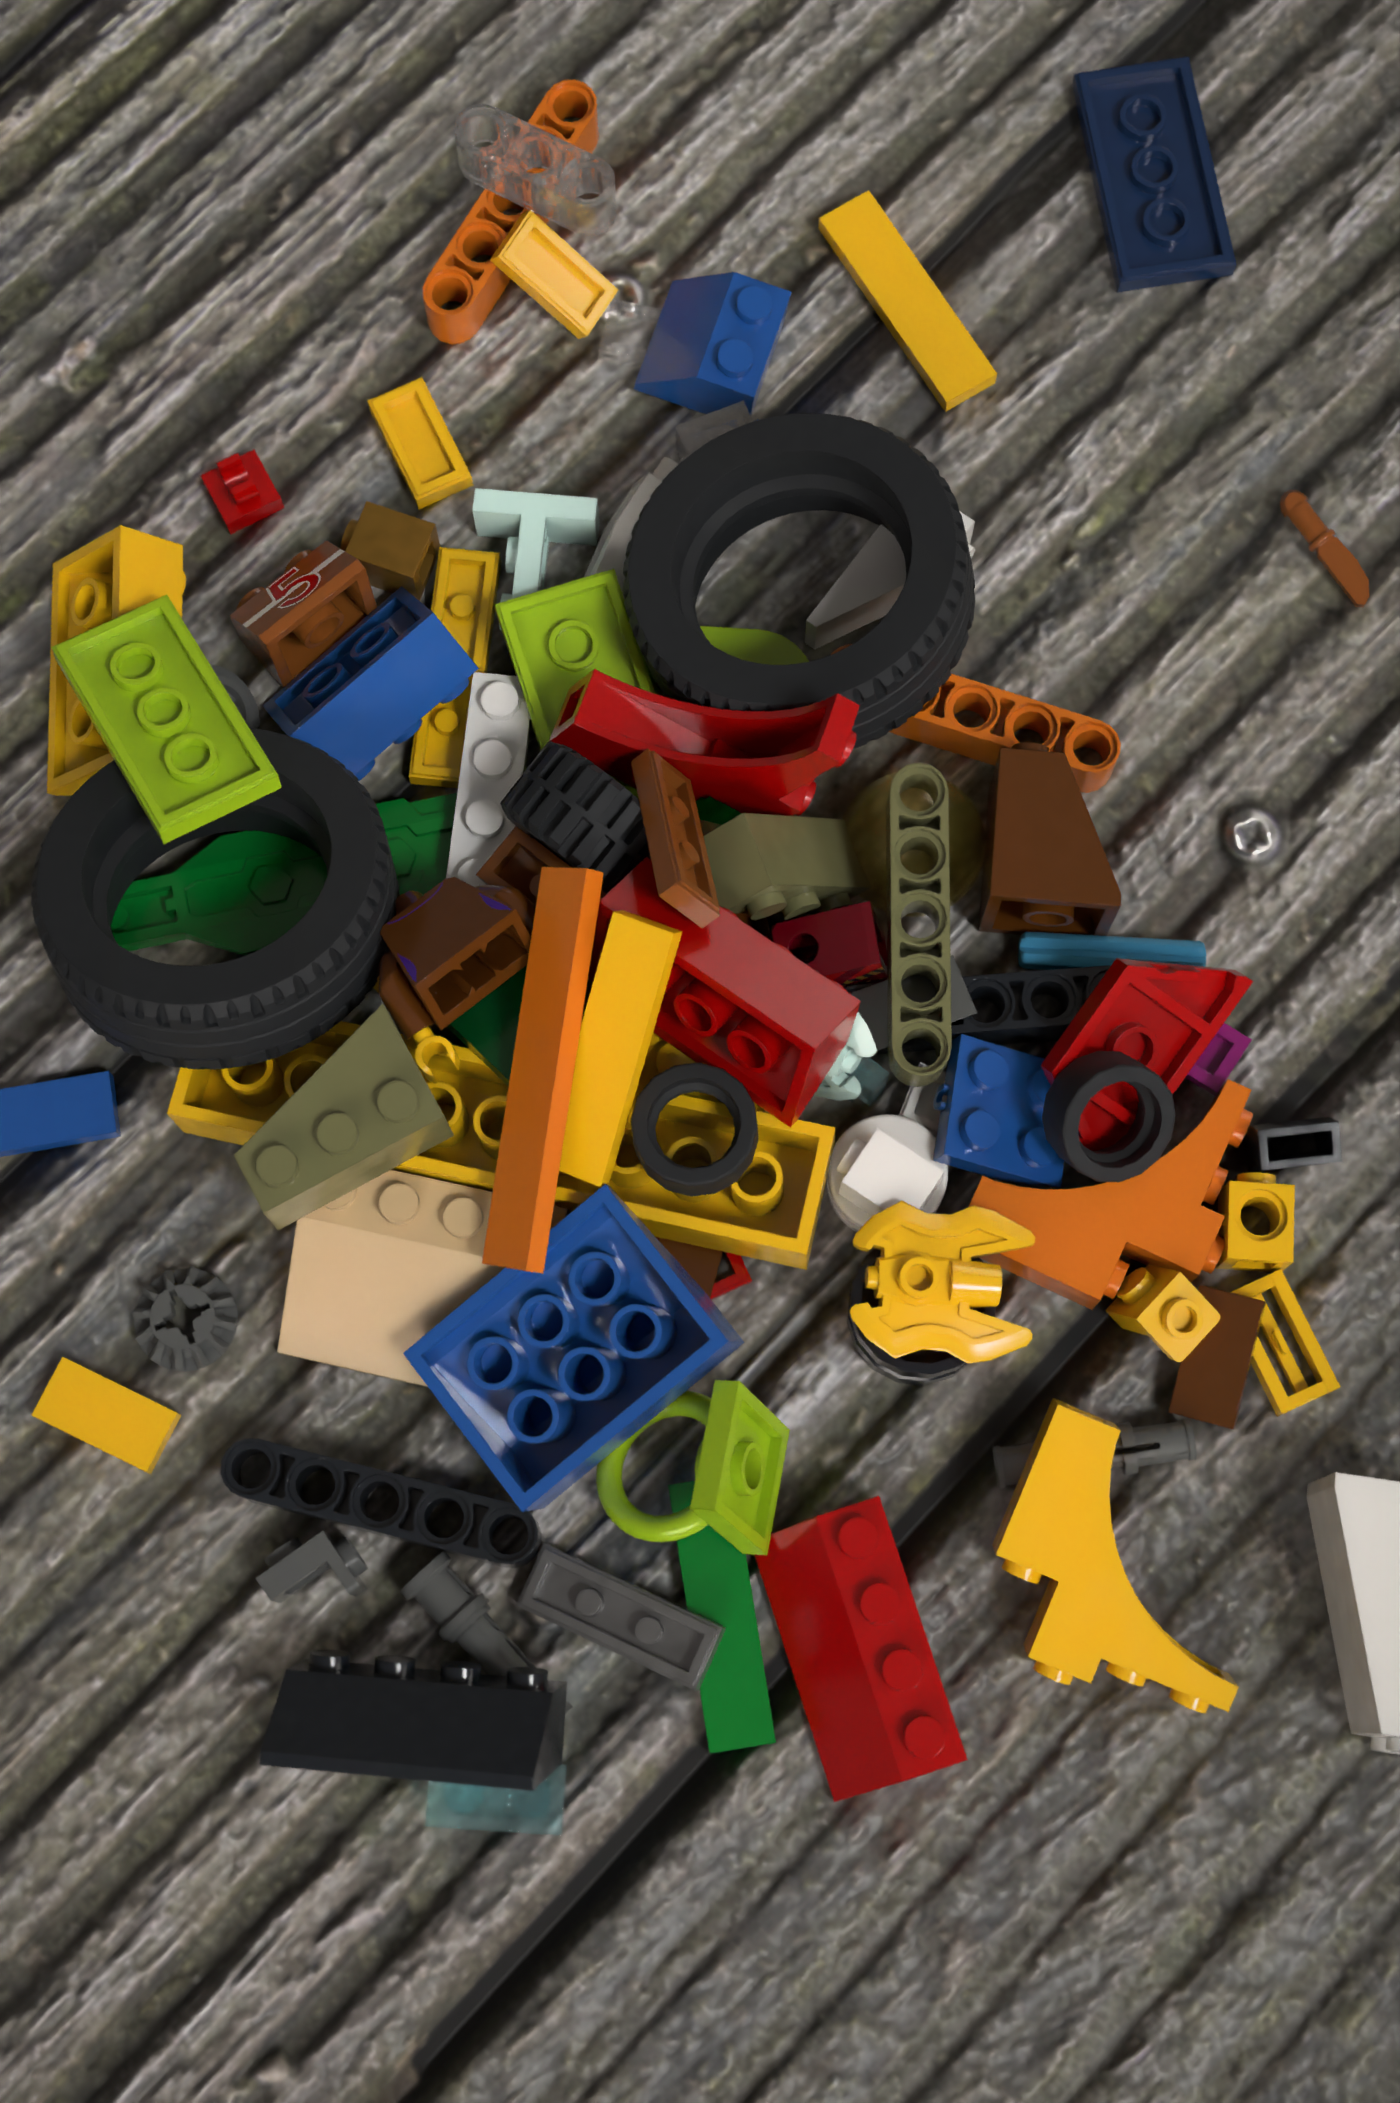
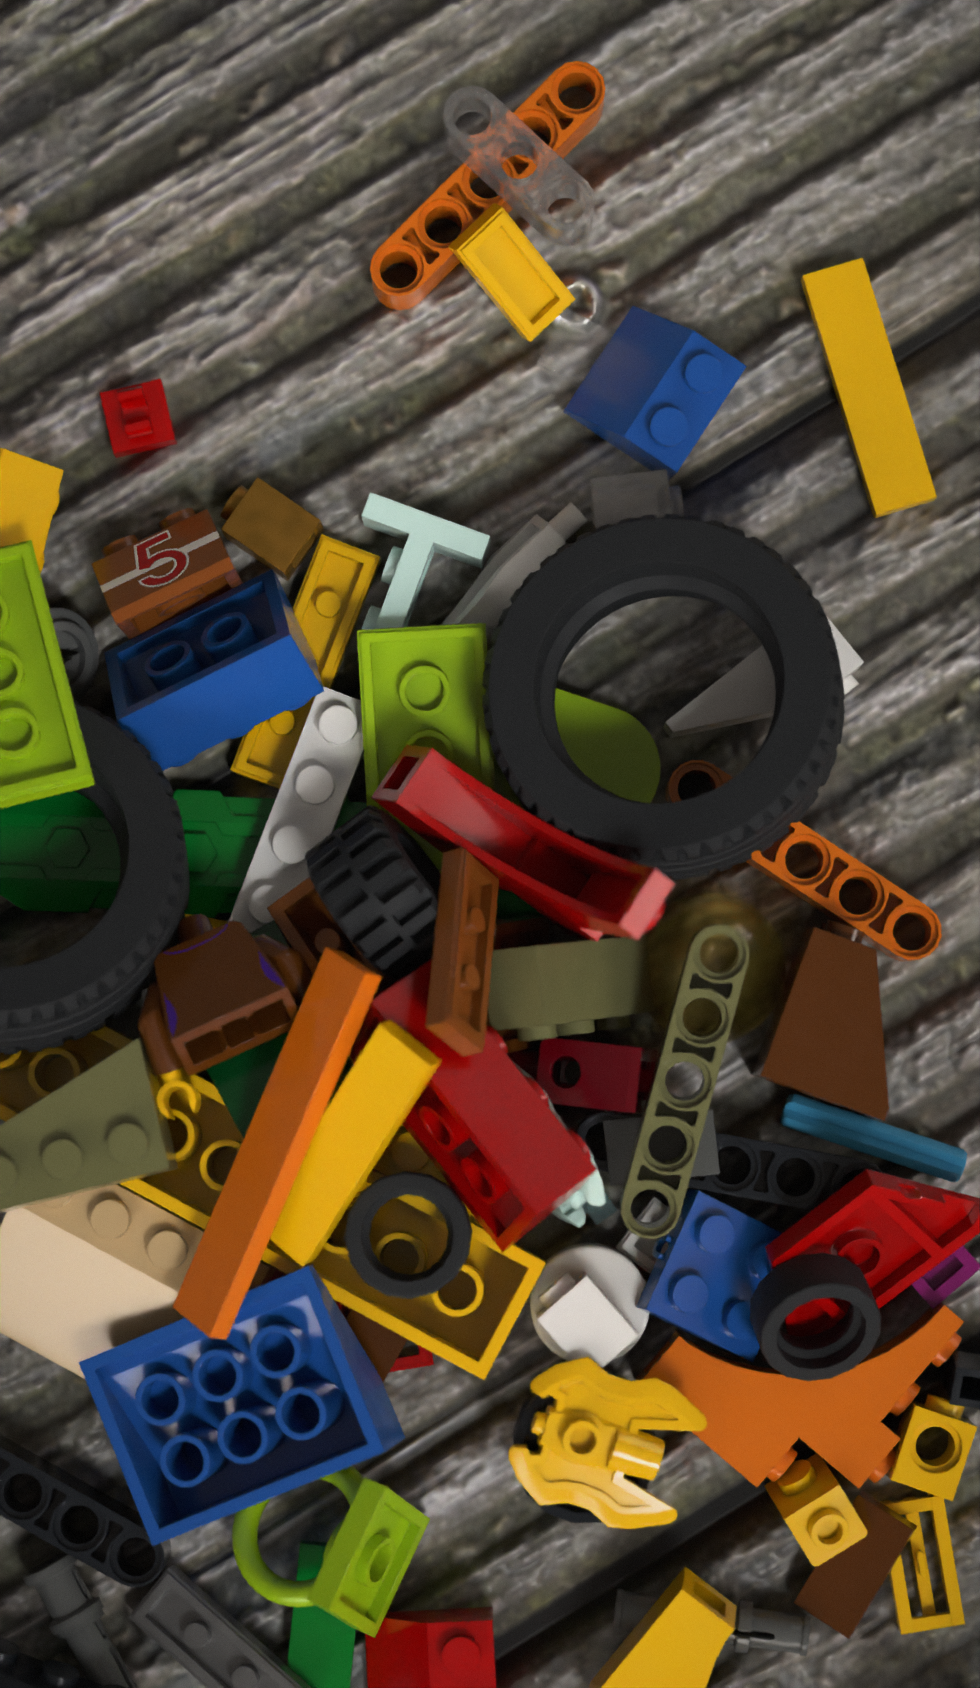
camera: 20 degrees right, 10 degrees up
yellow tile [368,377,473,509] -> none

